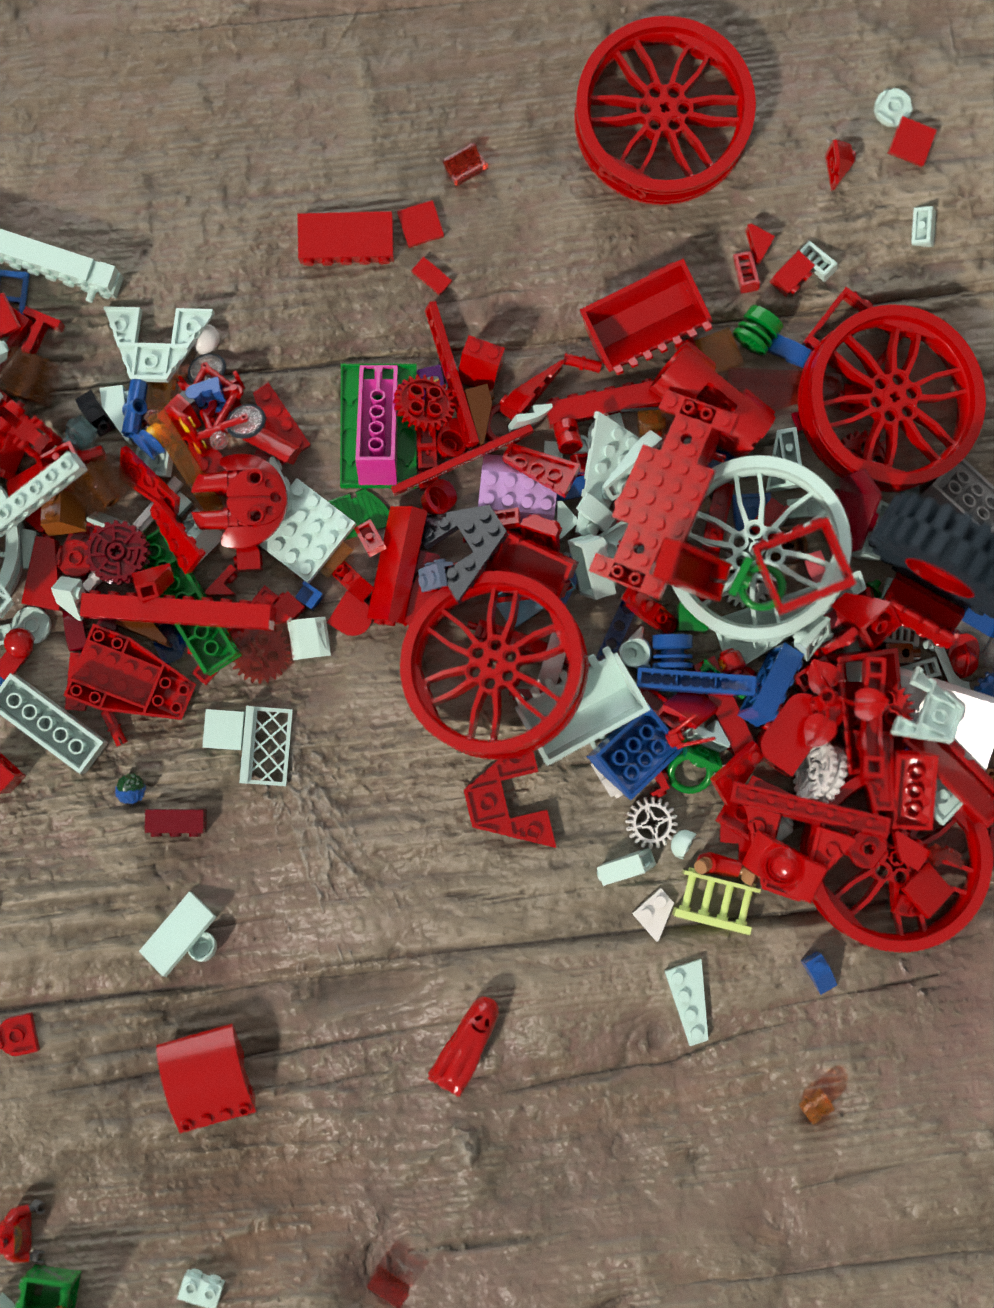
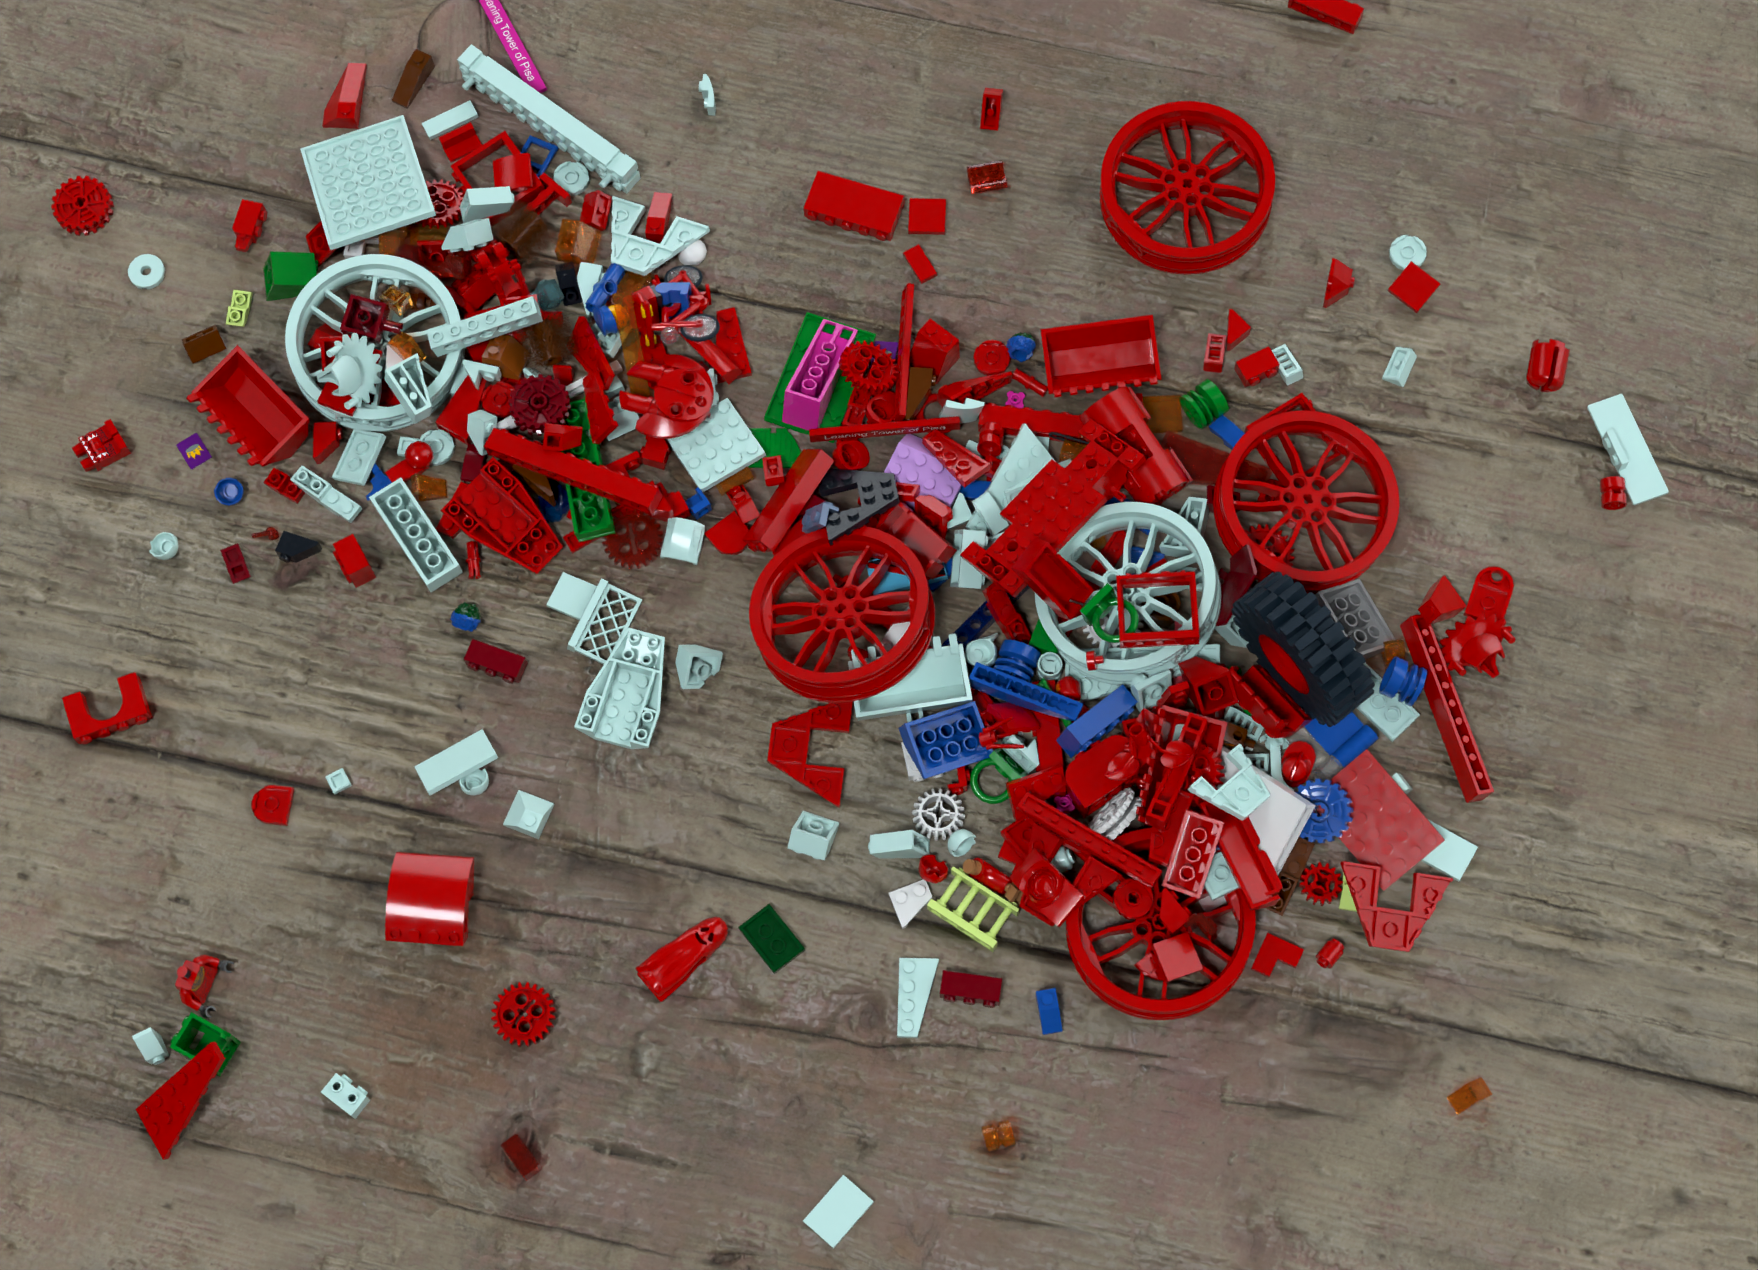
camera: 30 degrees right, 15 degrees down
none -> light aqua tile [325,768,352,795]
none -> clear orange slope [411,474,448,502]
none -> light aqua slope [462,359,502,390]
none -> red gear [491,982,556,1047]
none -> light aqua slope [503,790,554,839]
none -> light aqua tile [553,161,589,196]
none -> red slope [553,365,574,386]
none -> clear orange slope [555,219,601,264]
none -> light aqua wedge [574,628,665,749]
none -> red panel [579,190,612,231]
none -> red slope [645,192,673,244]
none -> light aqua slope [675,645,723,689]
none -> light aqua slope [699,74,716,116]
none -> dark green tile [738,904,805,974]
none -> light aqua slope [788,811,839,860]
none -> light aqua tile [803,1175,874,1249]
none -> red hair [918,854,949,883]
none -> dark red brick [940,970,1002,1008]
none -> red tile [973,340,1011,376]
none -> red slope [980,88,1003,131]
none -> dark pink plate [1005,391,1025,408]
none -> blue piece [1006,332,1036,362]
none -> light aqua wheel [1037,652,1062,683]
none -> dark pink plate [1054,795,1075,814]
none -> red tile [1086,651,1104,671]

